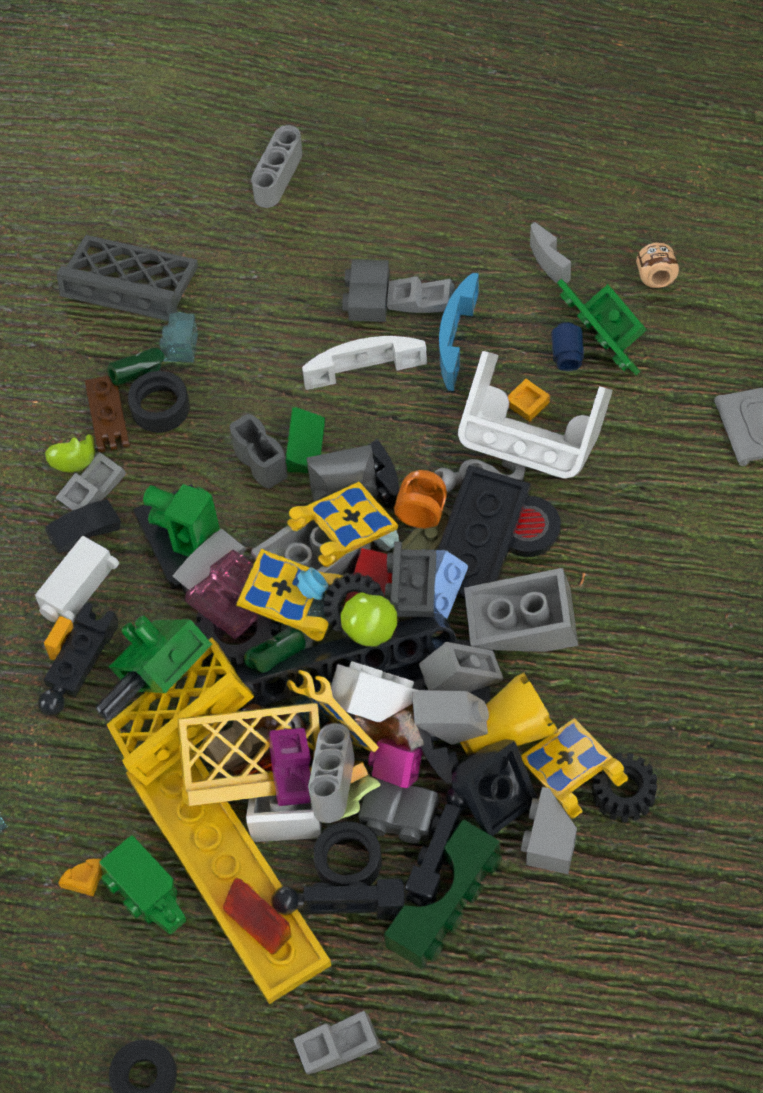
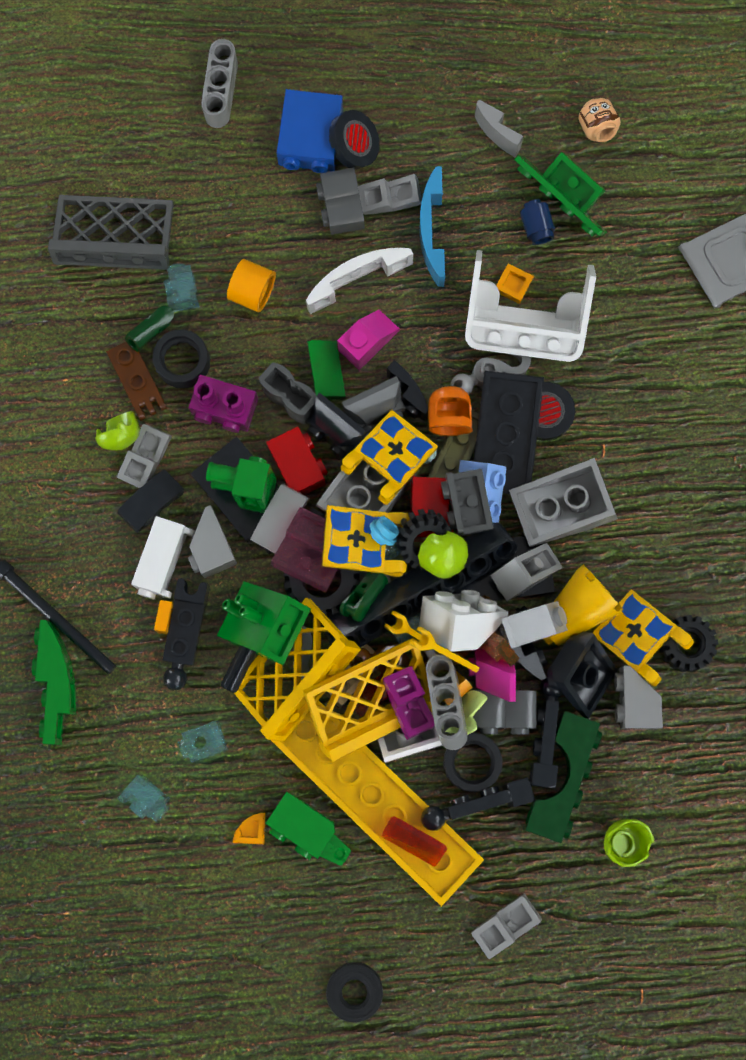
camera: 15 degrees left, 20 degrees up
none -> clear light blue brick [178,720,229,763]
none -> magenta brick [188,375,259,433]
none -> light grey slope [188,505,237,578]
none -> light orange piece [227,259,276,313]
none -> red brick [266,427,328,495]
none -> blue panel [276,89,343,173]
none -> black slope [306,392,366,460]
none -> tile [329,109,380,170]
none -> dark pink slope [337,309,400,370]
none -> lime hair [604,819,654,867]

